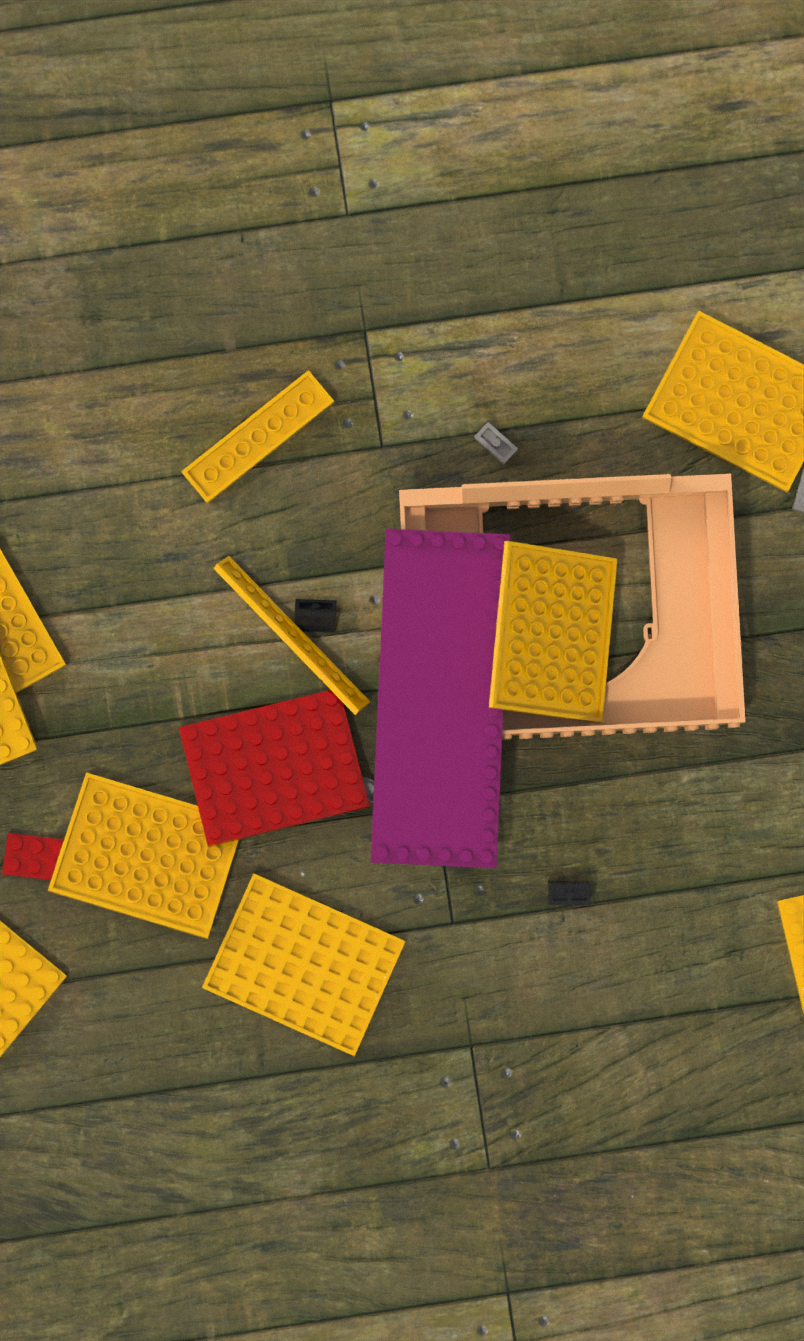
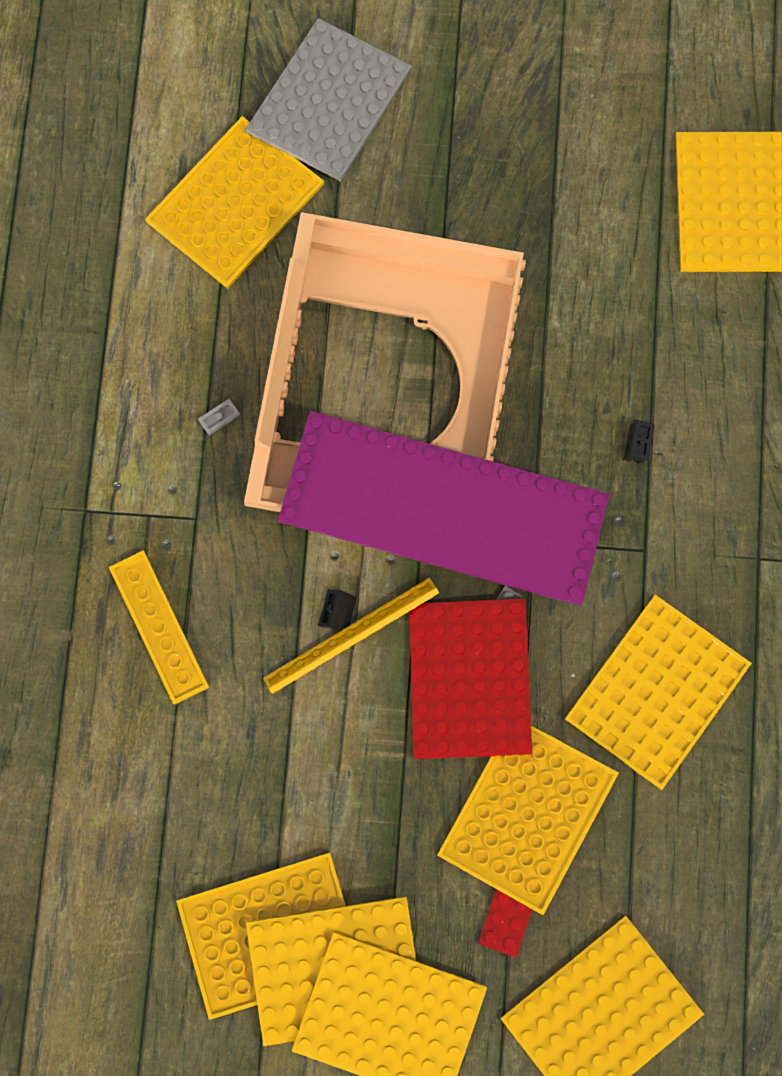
camera: 70 degrees left, 5 degrees down
yellow plate [489,541,617,723] -> none

